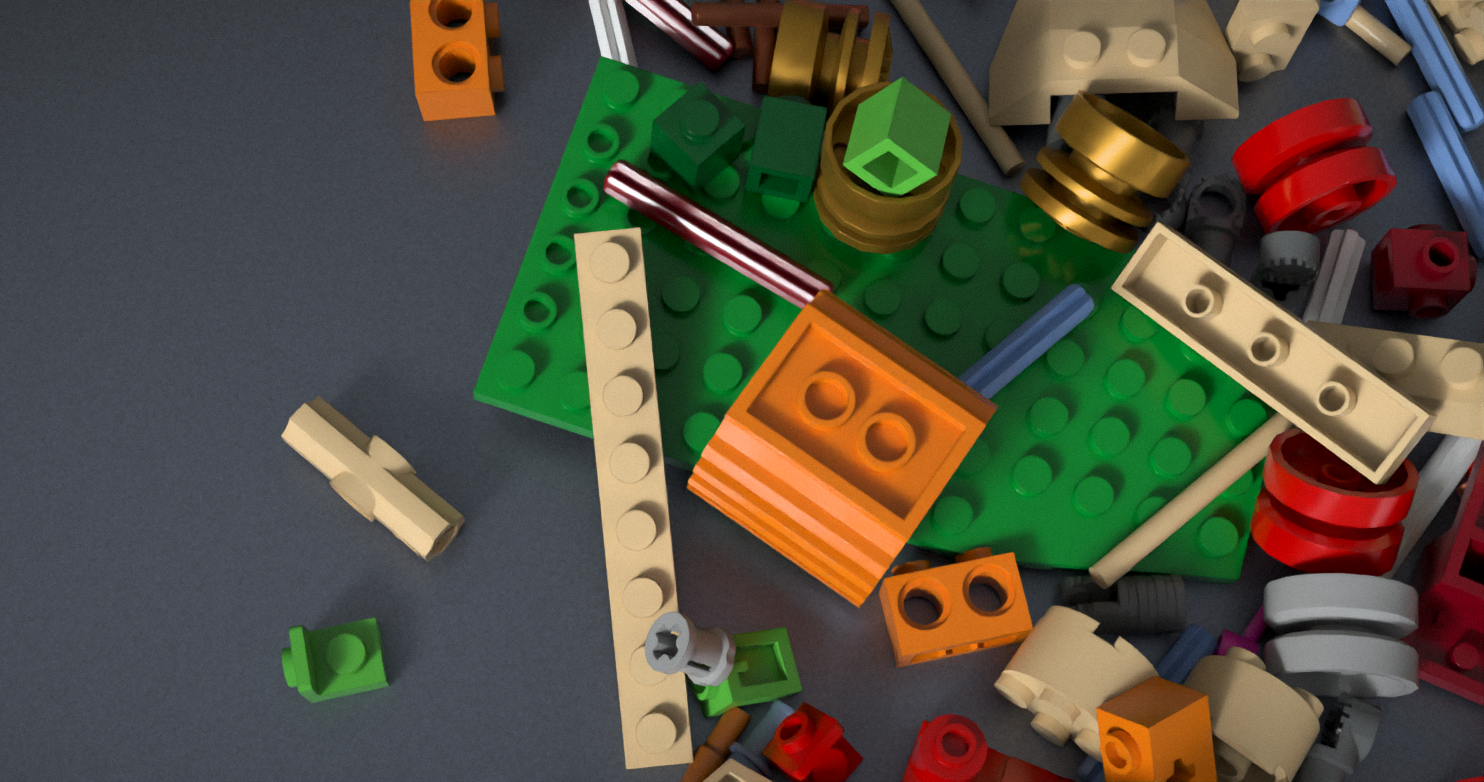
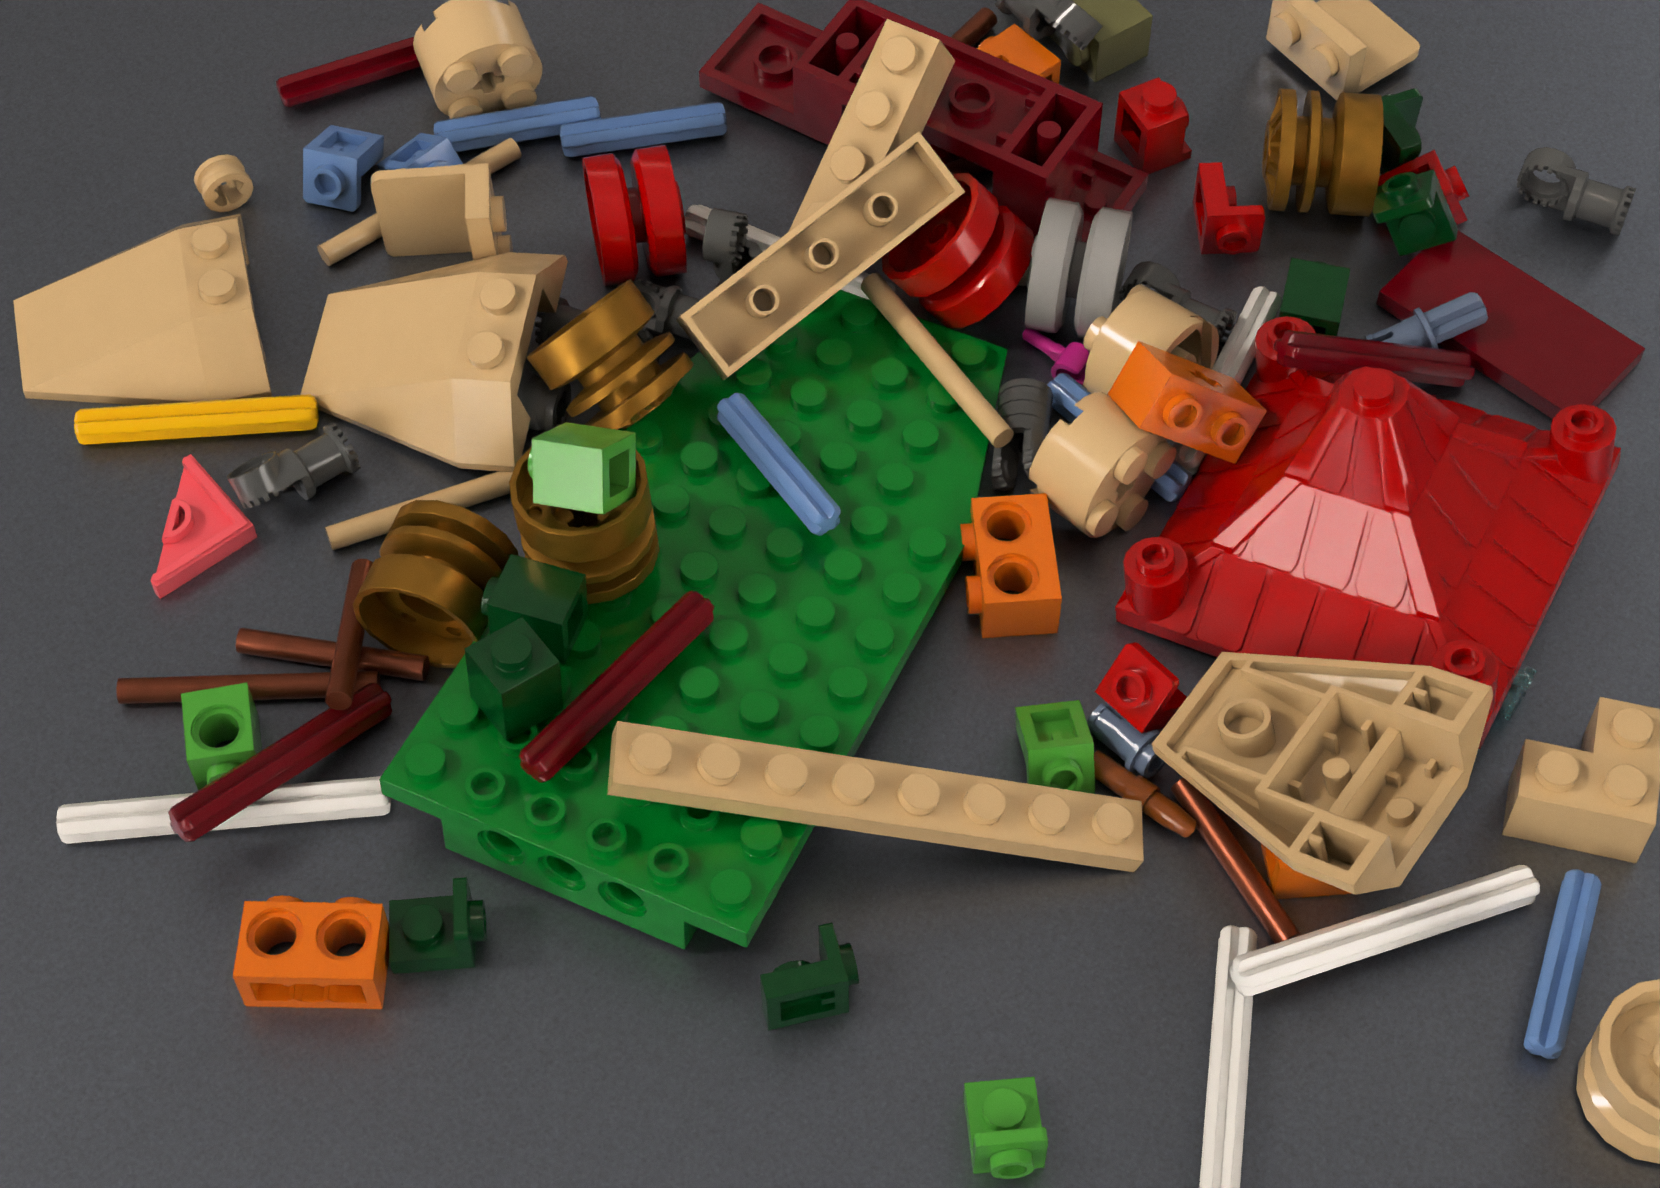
camera: 80 degrees left, 15 degrees down
tan piece [281,396,465,562] -> none
light grey bush [645,611,736,687] -> none
orange piece [687,289,998,608] -> none
dark red brick [1371,224,1477,319] -> none
none -> dark green bracket [389,877,487,974]
none -> dark green bracket [760,922,859,1031]

